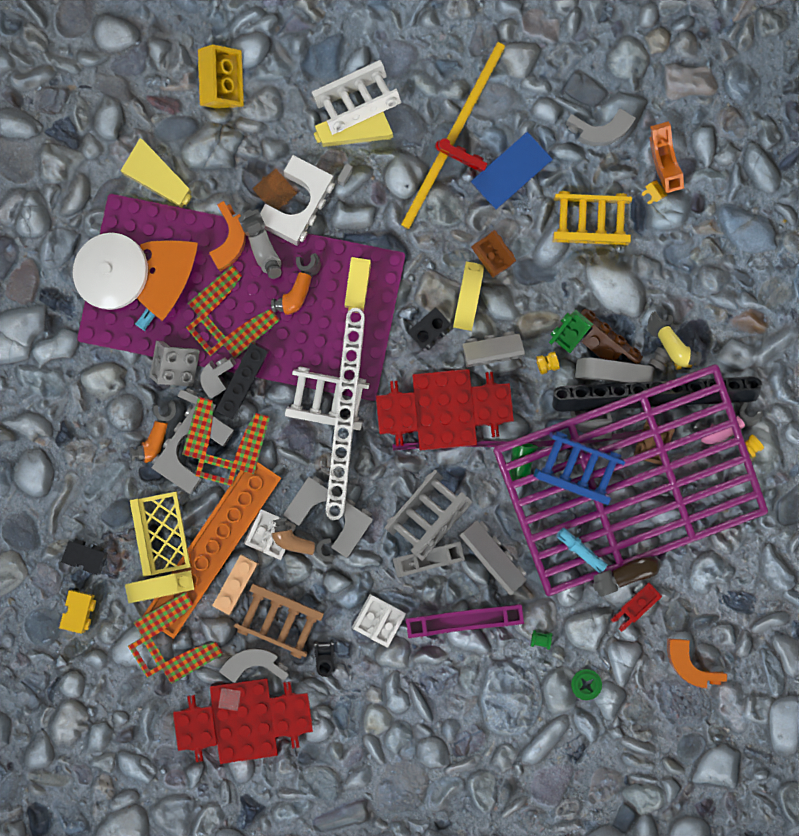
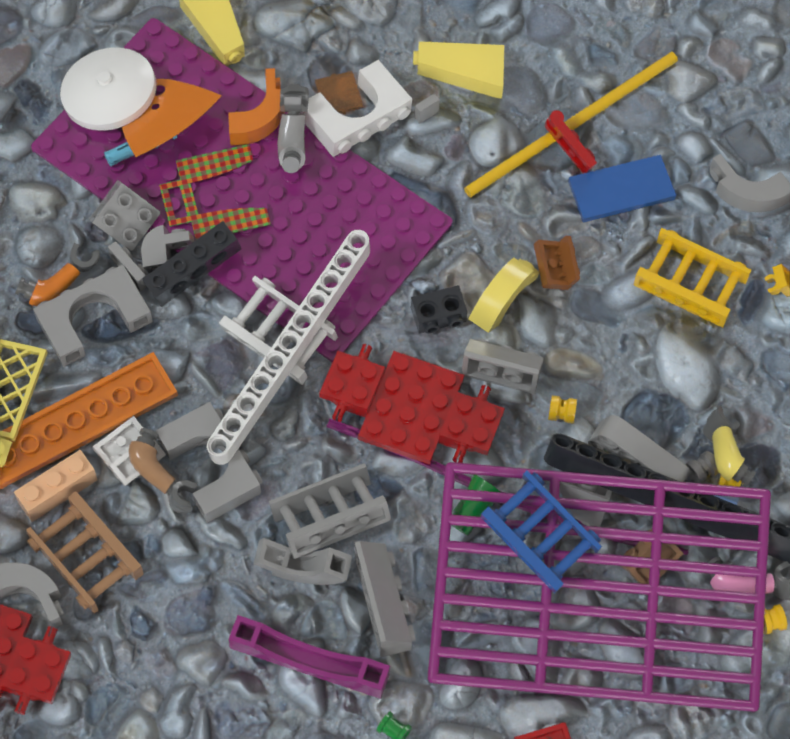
camera: 25 degrees right, 20 degrees down
piece [182,397,270,486] -> none
piece [271,253,321,315] -> none
white fence [312,60,401,135] -> none
black piece [314,639,335,677] -> none
light yellow slope [345,257,371,313] -> none
white slope [352,594,406,648] -> none
green bracket [549,310,593,353] -> none
medium azure pin [556,528,607,573] -> none
reddish brown bracket [581,308,643,364] -> none
dark brown piece [593,556,662,597] -> none

